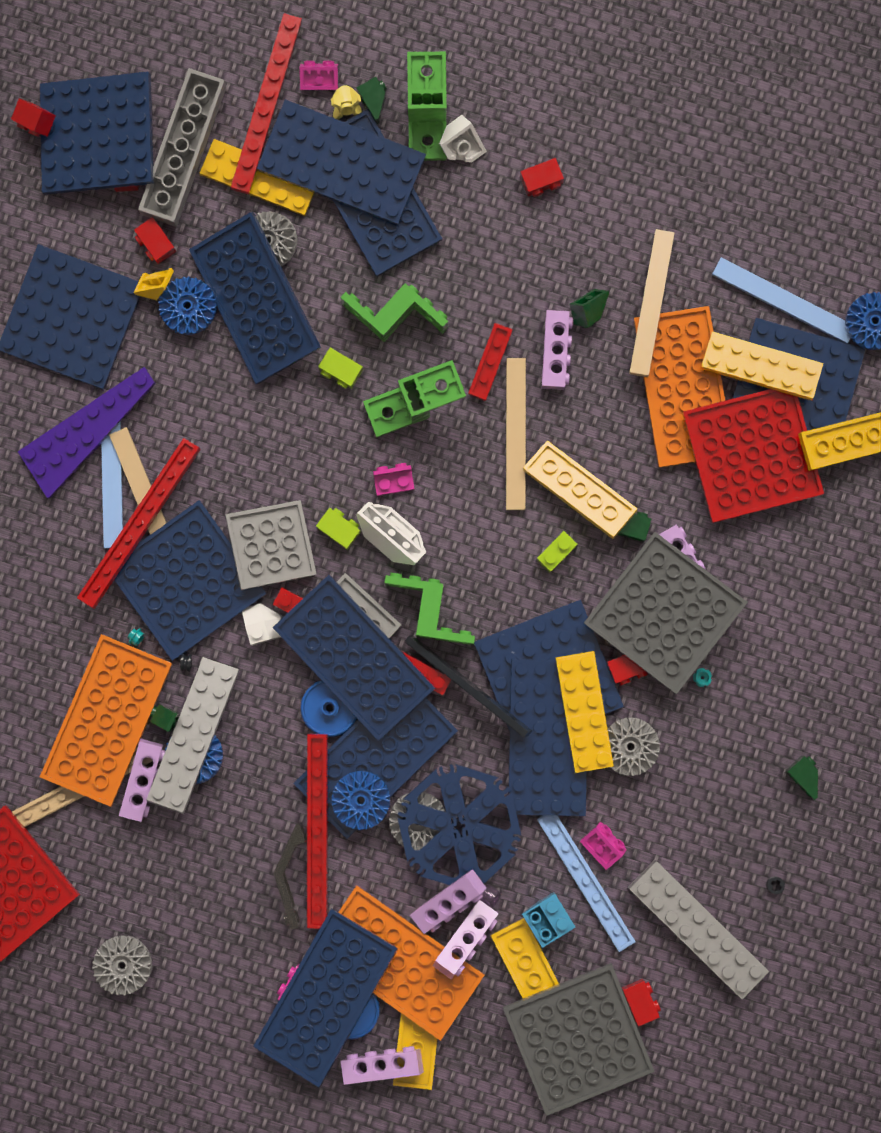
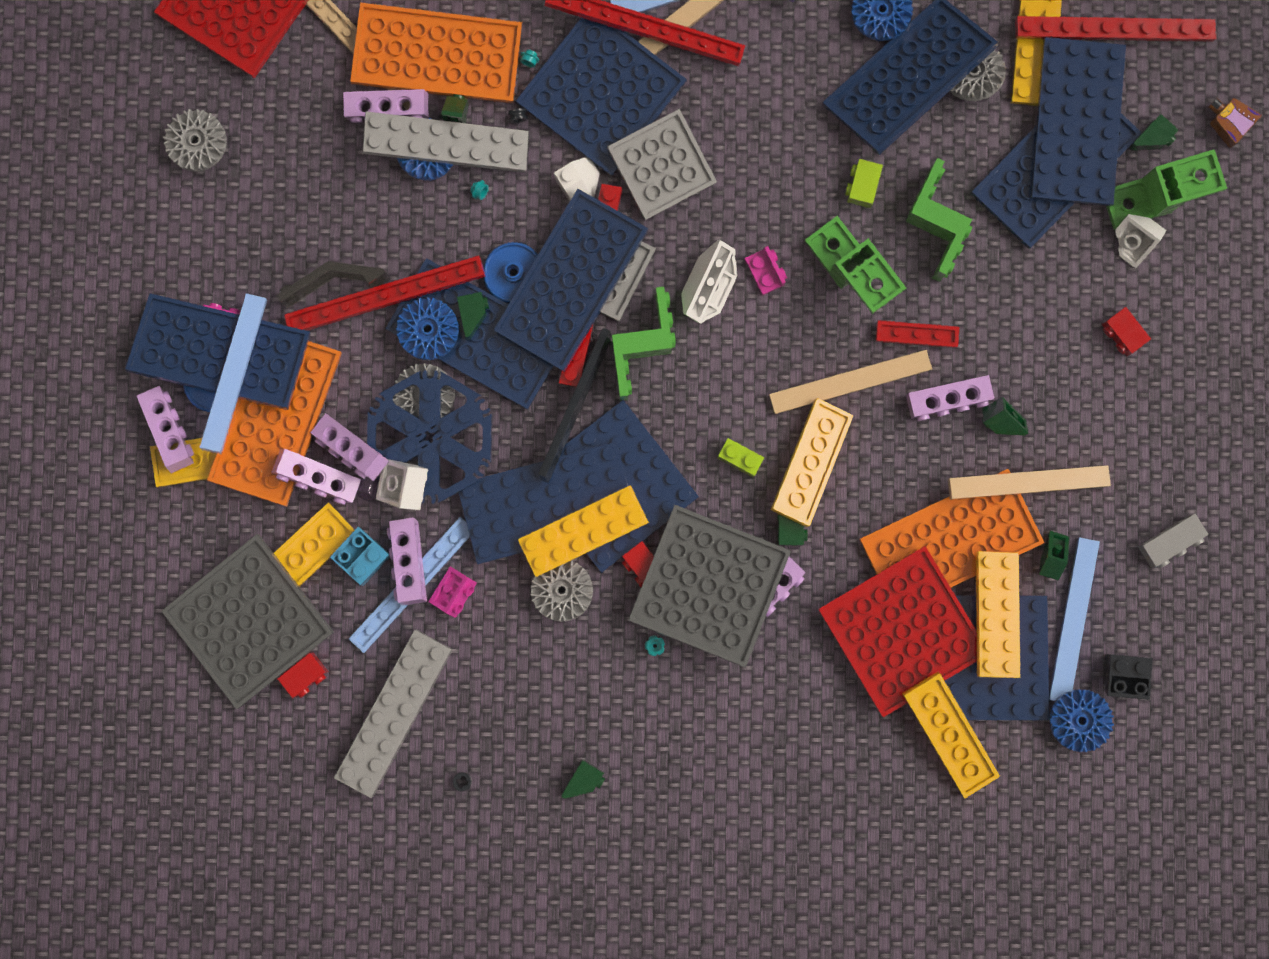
camera: 70 degrees right, 0 degrees up
dark pink bracket [300,61,338,90] -> none
lime brick [316,507,361,550] -> none
light yellow brick [331,86,362,120] -> none
none -> light blue tile [200,294,267,454]
none -> white slope [376,459,428,510]
none -> lavender brick [387,518,427,605]
none -> dark green slope [457,292,489,340]
none -> teal plate [470,180,489,200]
none -> dark green slope [1039,531,1069,581]
none -> black slope [1104,654,1153,700]
none -> light grey brick [1138,514,1209,569]
none -> dark orange torso [1209,98,1262,148]

